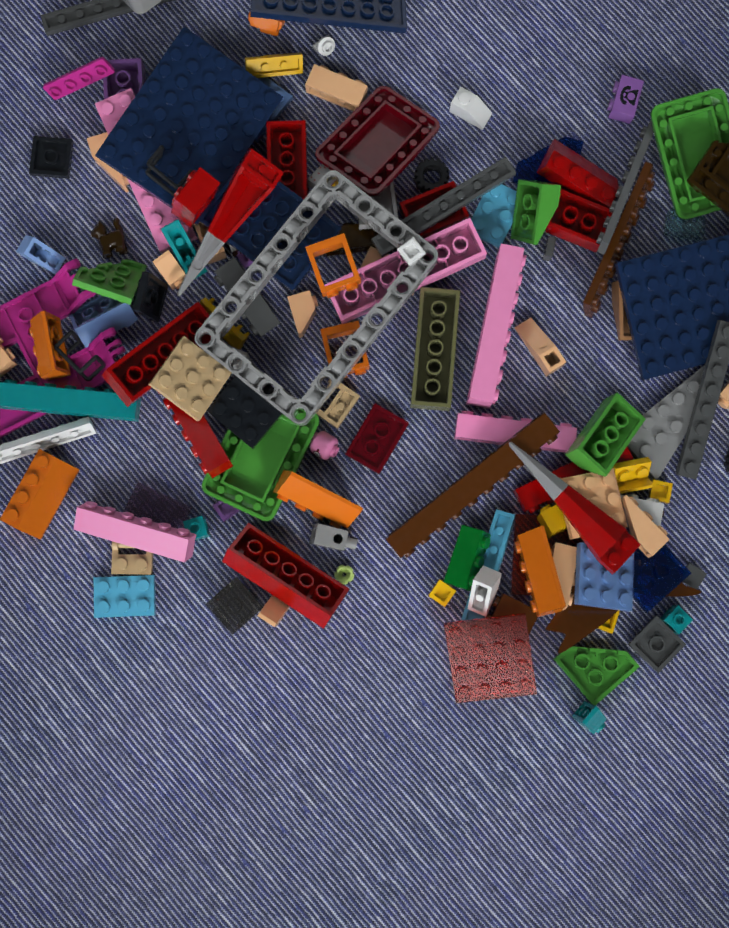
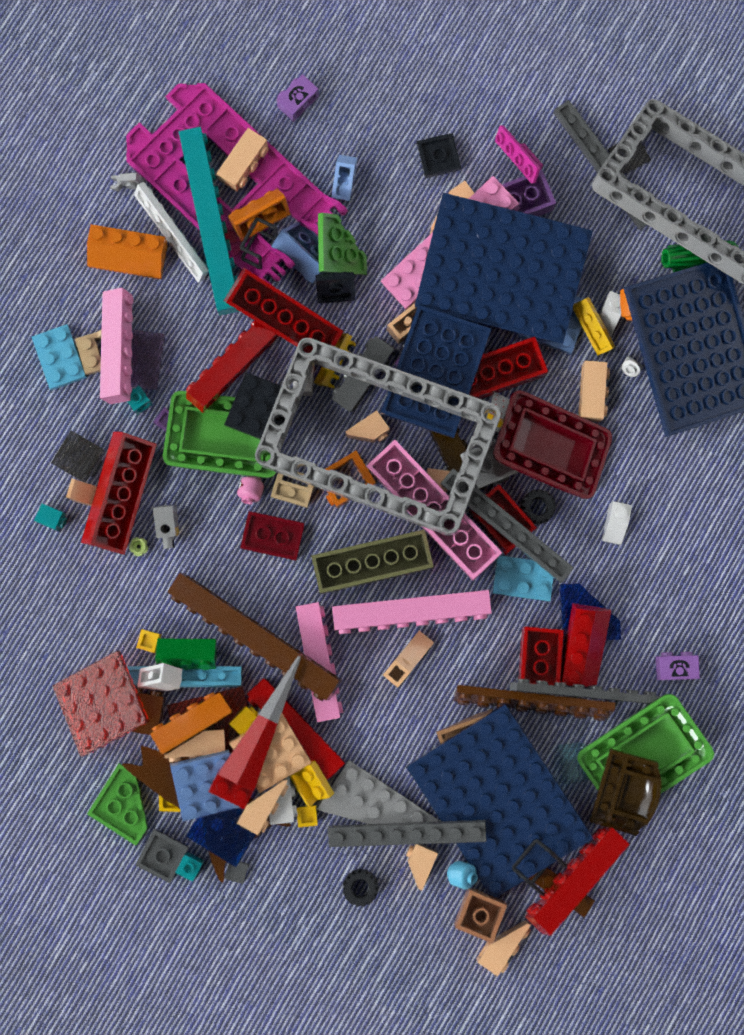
camera: 70 degrees right, 0 degrees up
dark brown animal [91,218,128,259] -> none
black piece [145,145,193,197] -> none
tan plate [148,336,232,421] -> none
light nougat slope [152,250,186,290] -> none
teal slope [160,219,208,279] -> none
red brick [171,167,220,228] -> none
red plate [177,148,284,296] -> none
orange slope [273,470,363,529] -> none
orange window [305,233,361,298] -> none
white tile [397,237,426,267] -> none
bright green slope [510,179,561,245] -> none
dark grey tile [542,236,556,261] -> none
bright green slope [565,392,645,477] -> none
teal slope [572,701,607,735] -> none
none -> teal brick [34,503,67,531]
none -> white slope [599,291,621,337]

